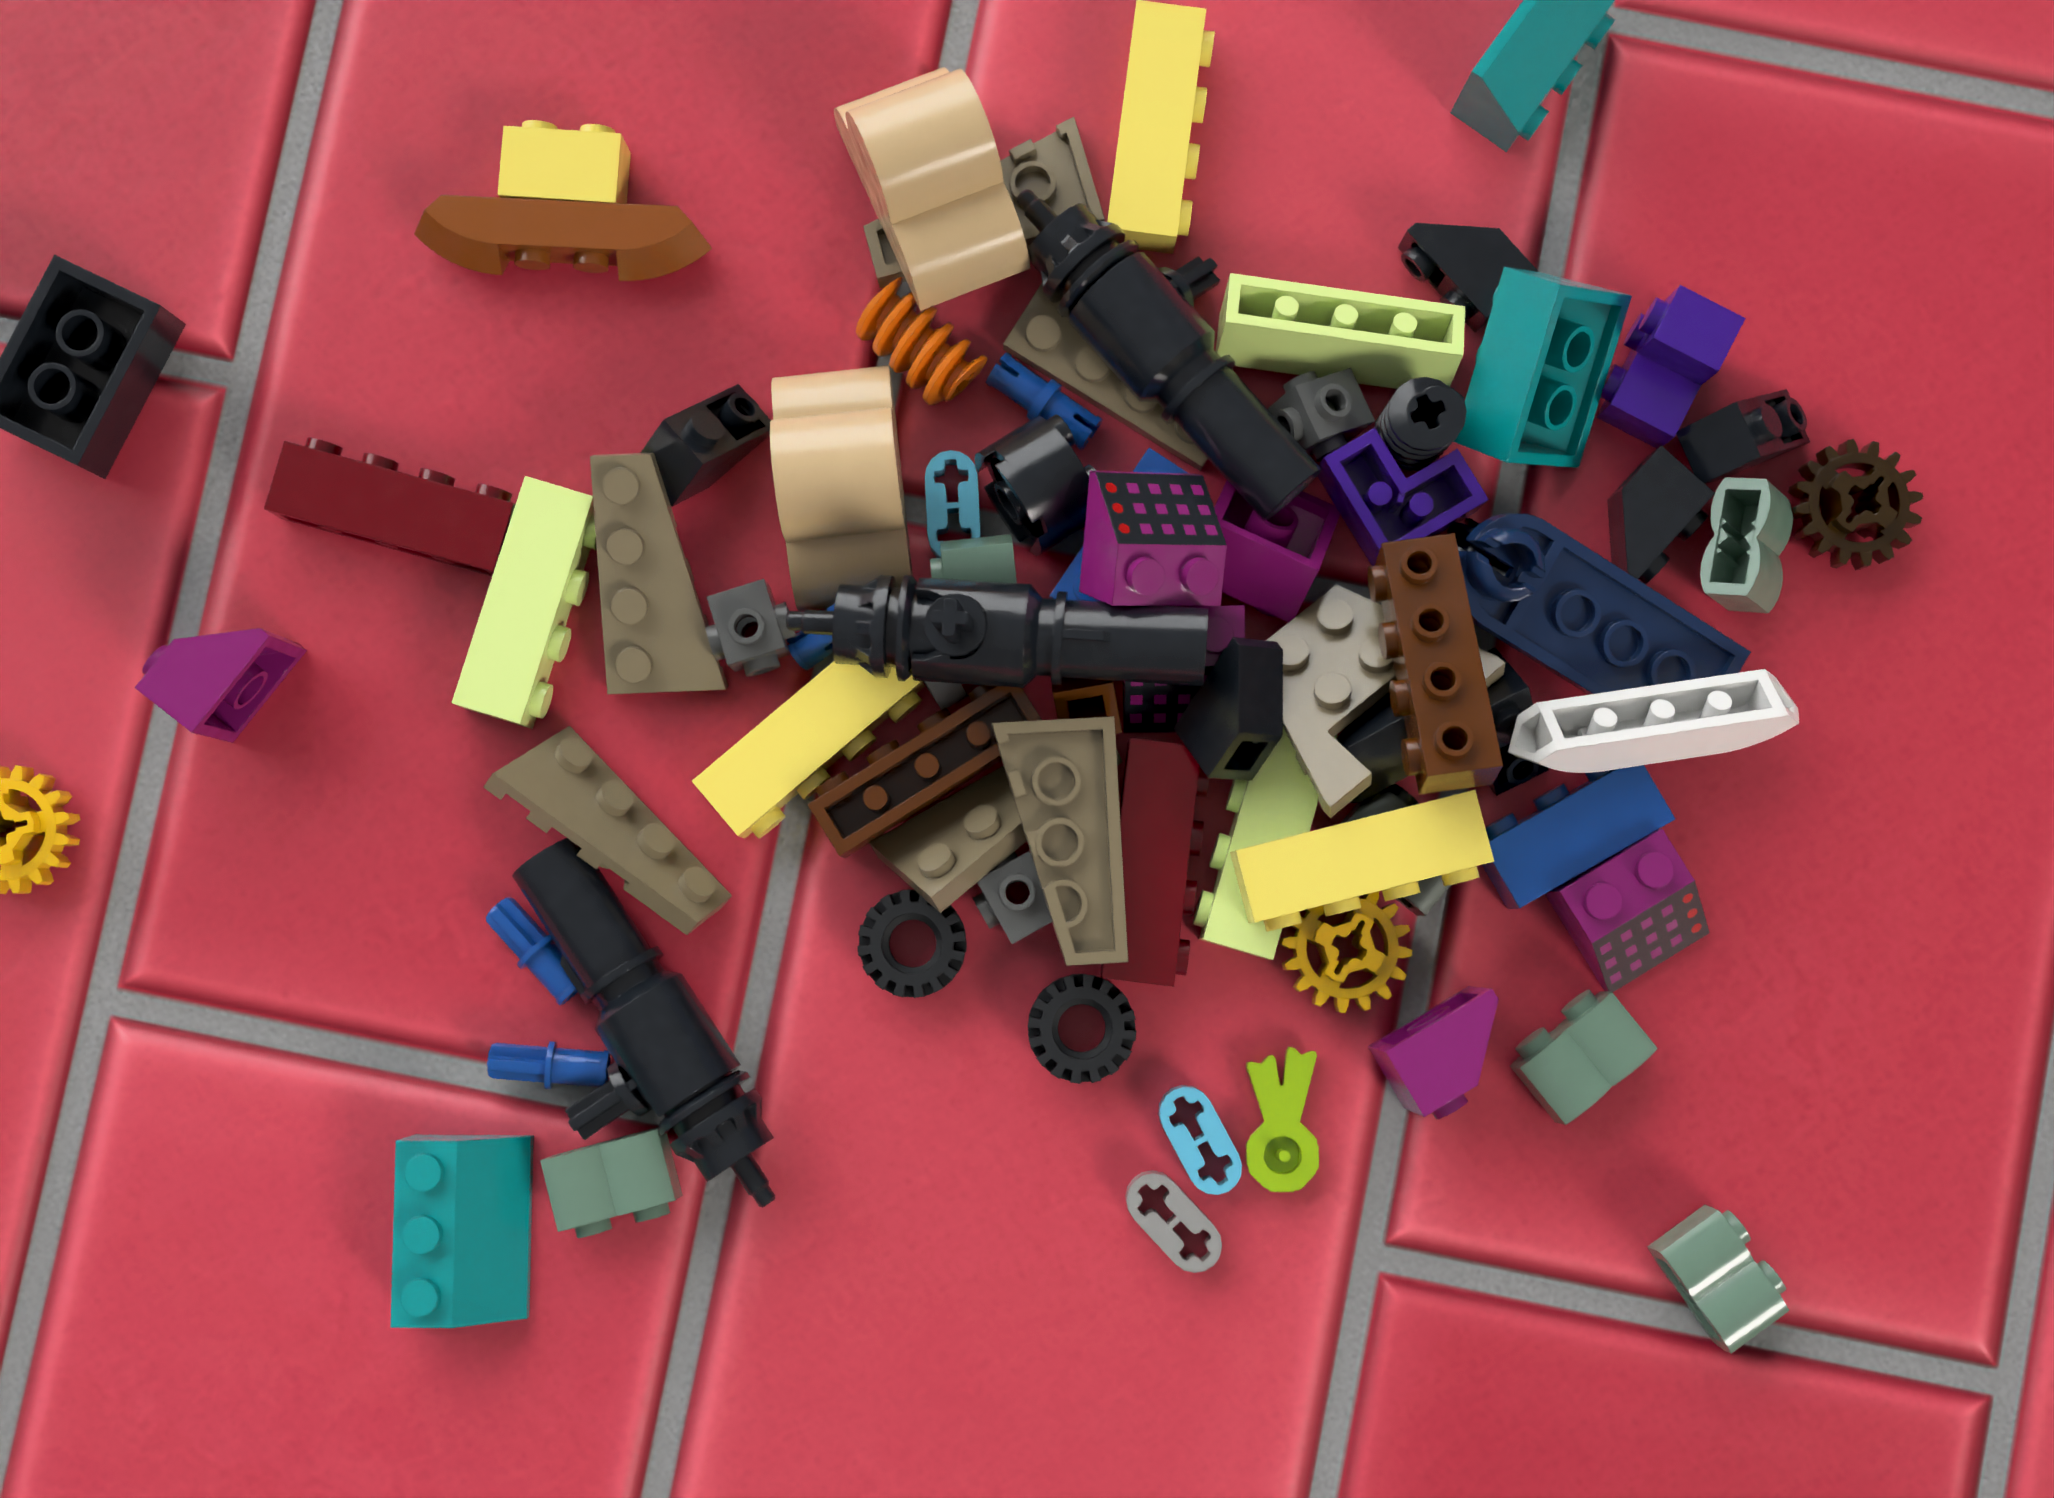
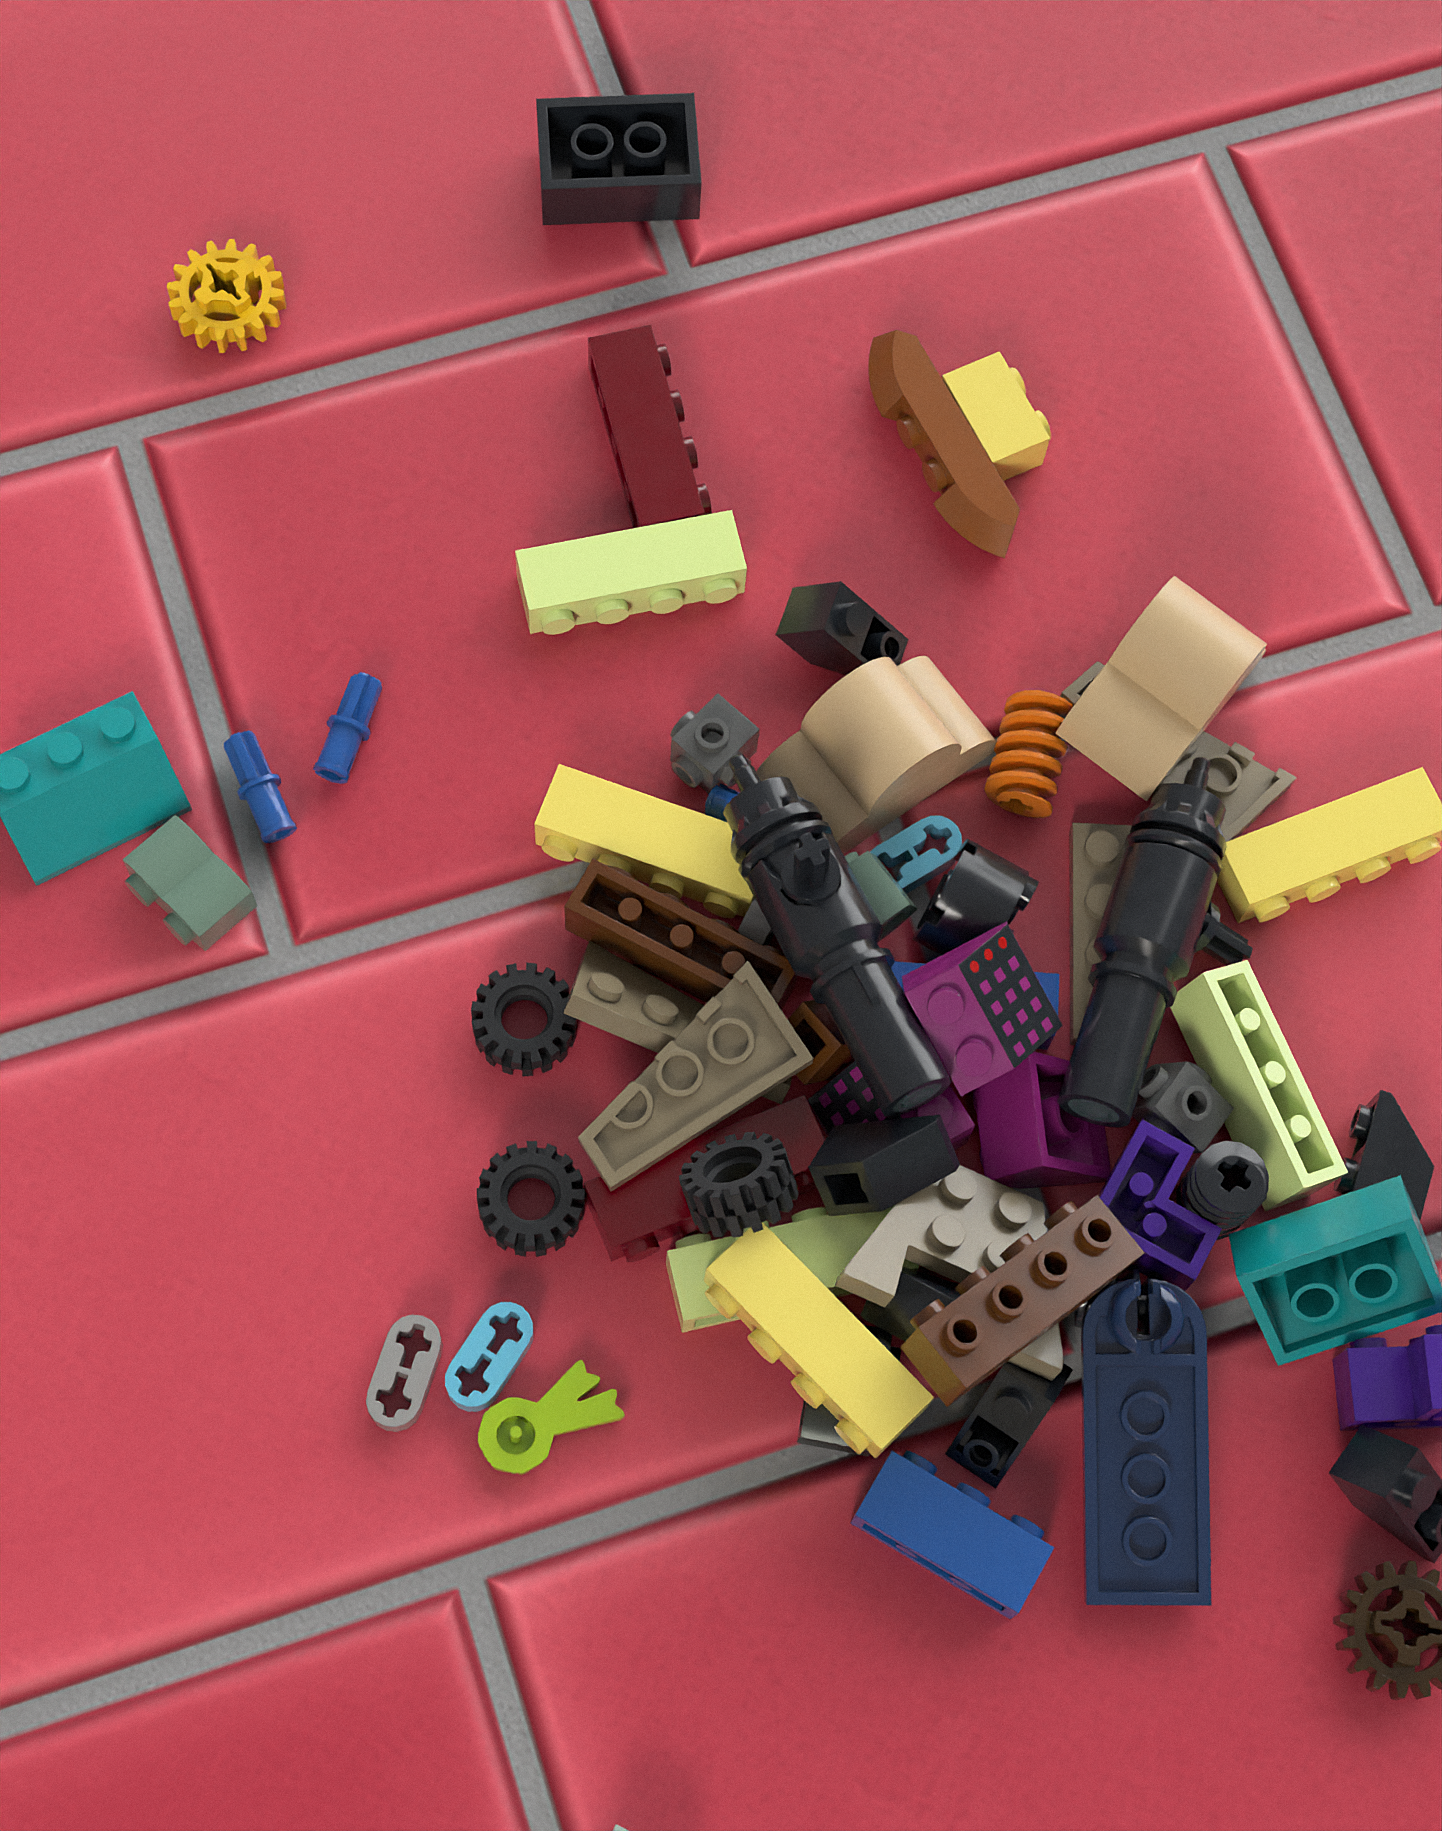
camera: 55 degrees right, 15 degrees down
magenta slope [134,628,307,743] -> none
dark tan wing [483,726,732,935] -> none
black piece [512,838,775,1208] -> none
dark tan wing [590,453,728,694] -> none
dark grey brick [972,851,1052,944] -> none
blue pin [986,352,1103,450] -> none
yellow gear [1279,891,1413,1013] -> none
magenta slope [1368,986,1499,1119] -> none
white brick [1508,669,1799,773] -> none
sand green brick [1510,990,1658,1125] -> none
magenta slope [1545,829,1710,993] -> none
black slope [1607,446,1715,584] -> none
sand green brick [1700,477,1793,613] -> none
none -> black tyre [679,1132,798,1238]

